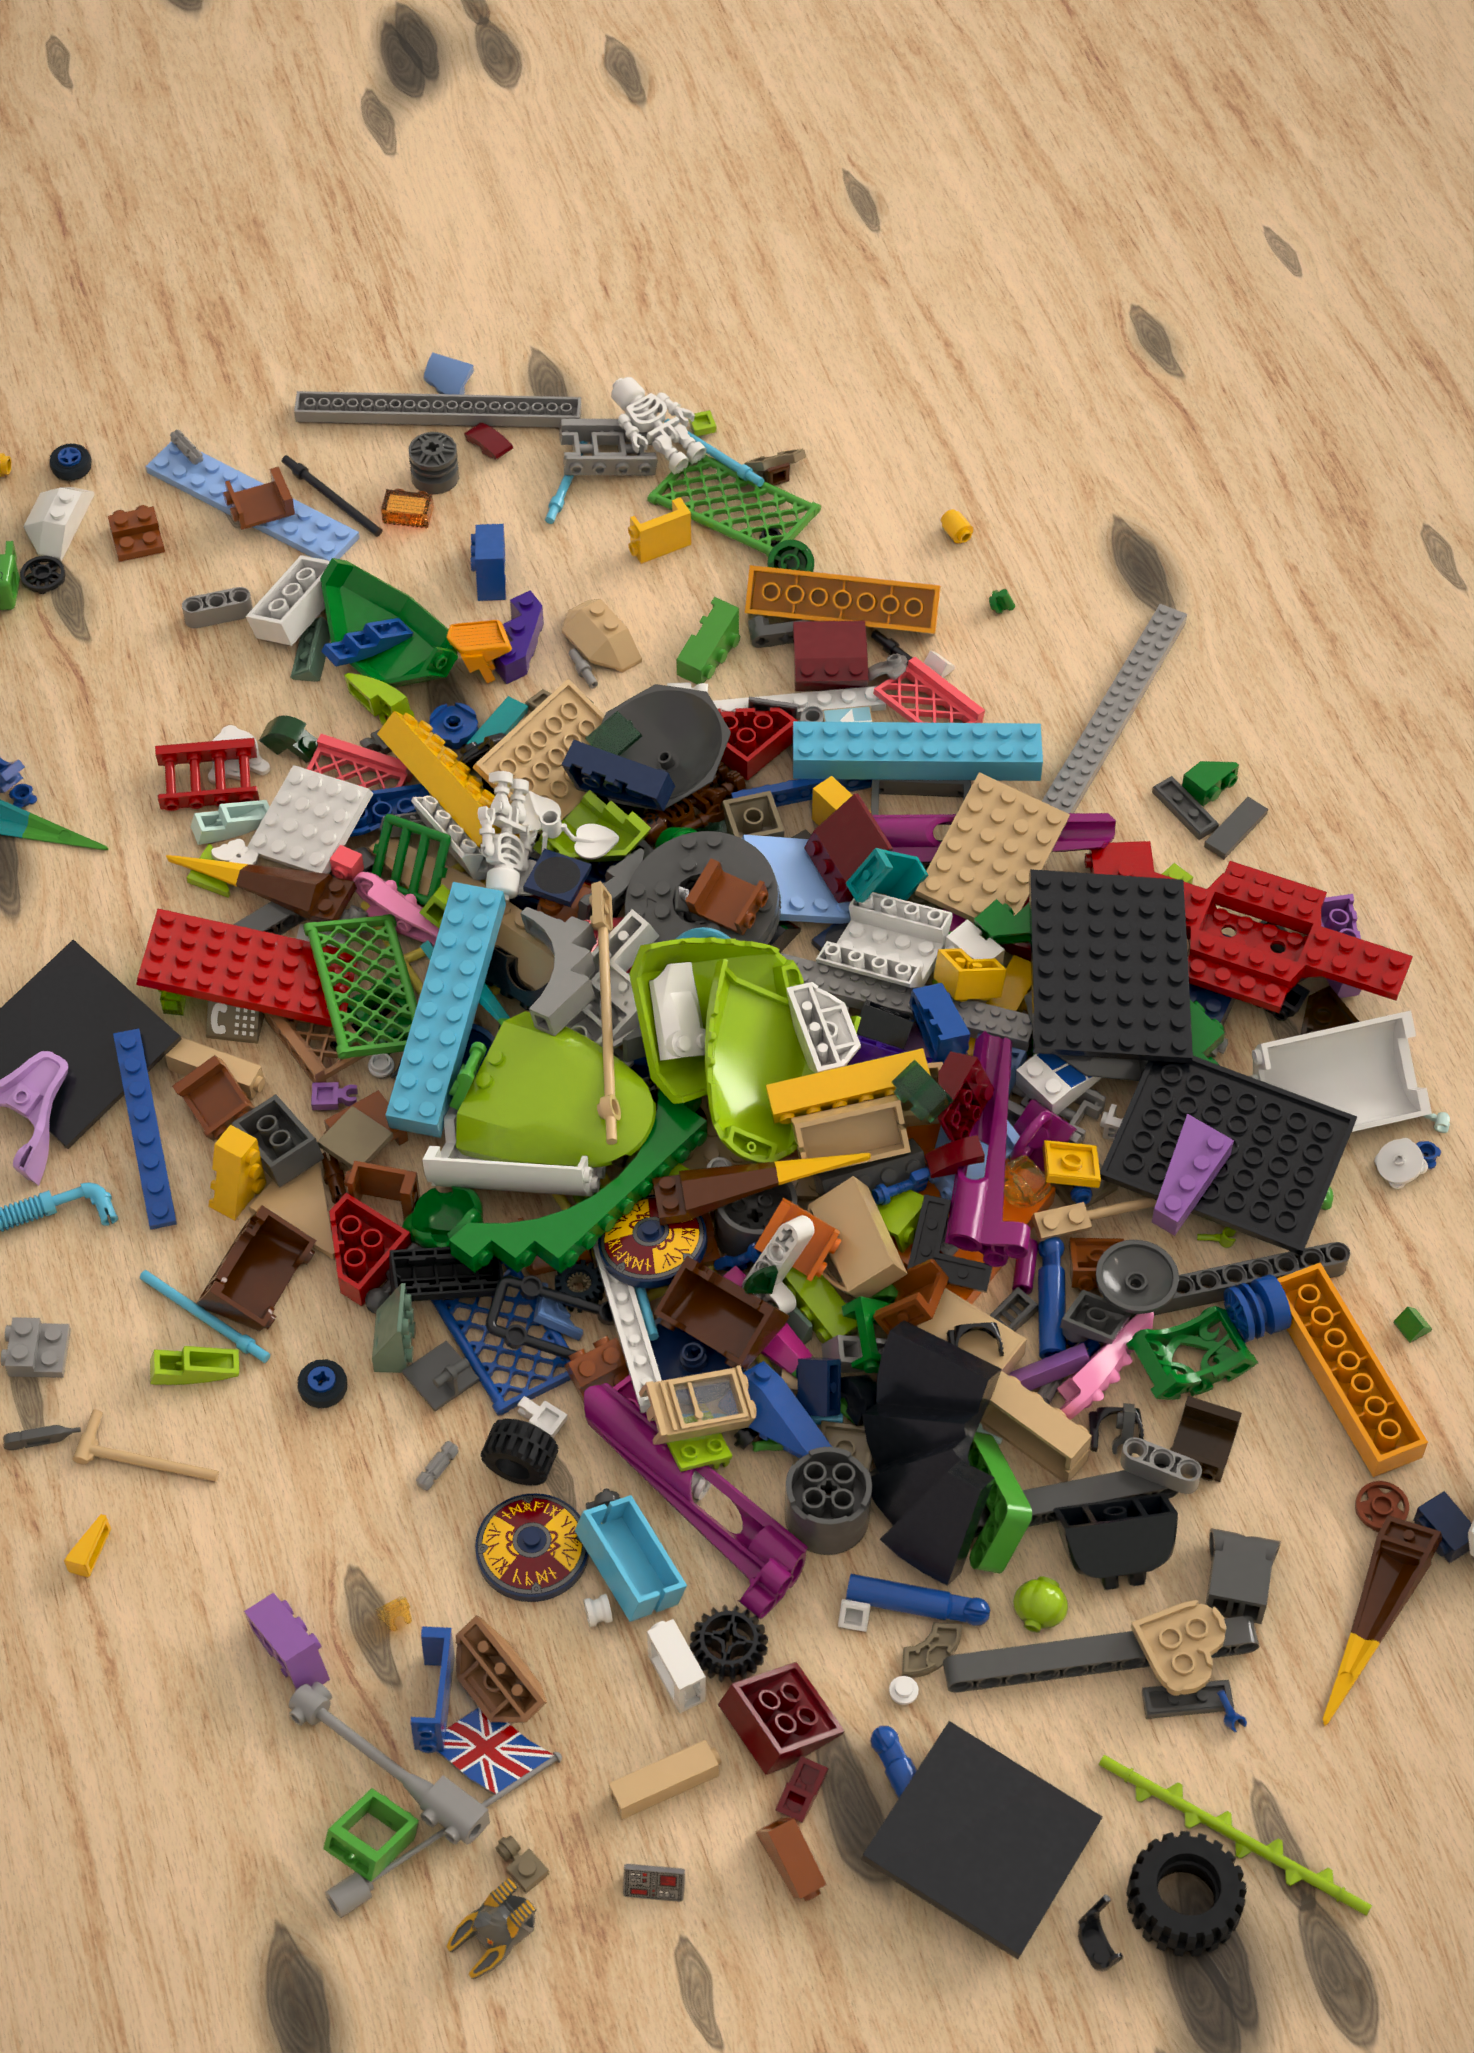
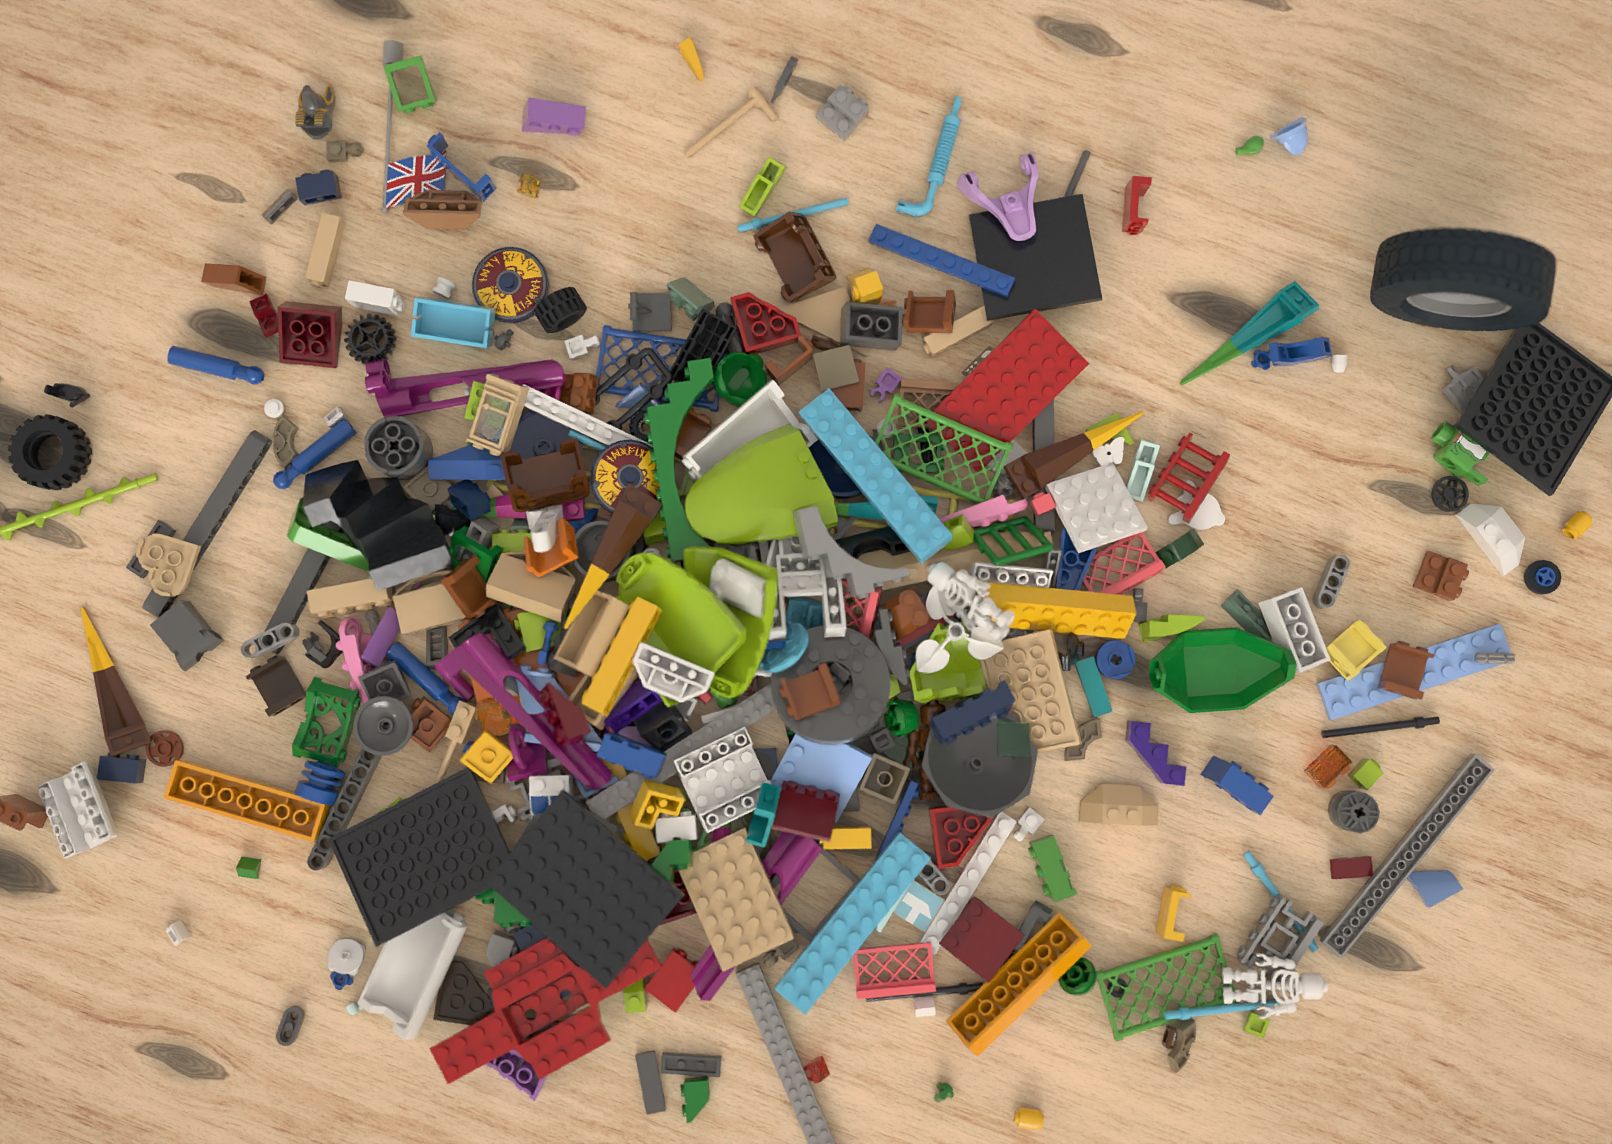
camera: 130 degrees right, 30 degrees up
light grey bar [289,1682,490,1845] -> none
black wheel [298,1359,347,1408] -> none
blue slope [321,618,413,667] -> none
light grey axle [416,1441,458,1490] -> none
light orange piece [446,620,512,684] -> none
bright green plate [449,1042,487,1110] -> none
tile [523,848,591,908] -> none
light grey bar [569,649,598,688] -> none
tan bar [589,881,621,1145] -> none
dark green tile [743,1266,778,1294] -> none
flat silver slope [748,697,799,719] -> none
black tile [861,1721,1103,1960] -> none
light grey plate [868,654,907,681] -> none
clear green brick [892,1060,954,1123] -> none
dark red slope [925,1135,985,1178] -> none
black helmet [947,1322,1004,1356] -> none
lime plant [1013,1576,1068,1633] -> none
black hips [1053,1493,1178,1590] -> none
medium lavender wedge [1152,1114,1234,1236] -> none
blue hand [1217,1690,1247,1732] -> none
none -> dark blue brick [295,170,342,205]
none -> light grey slope [486,931,519,967]
none -> clear red tile [804,1056,830,1084]
none -> light yellow panel [1326,619,1386,681]
none -> lime brick [1348,758,1383,790]

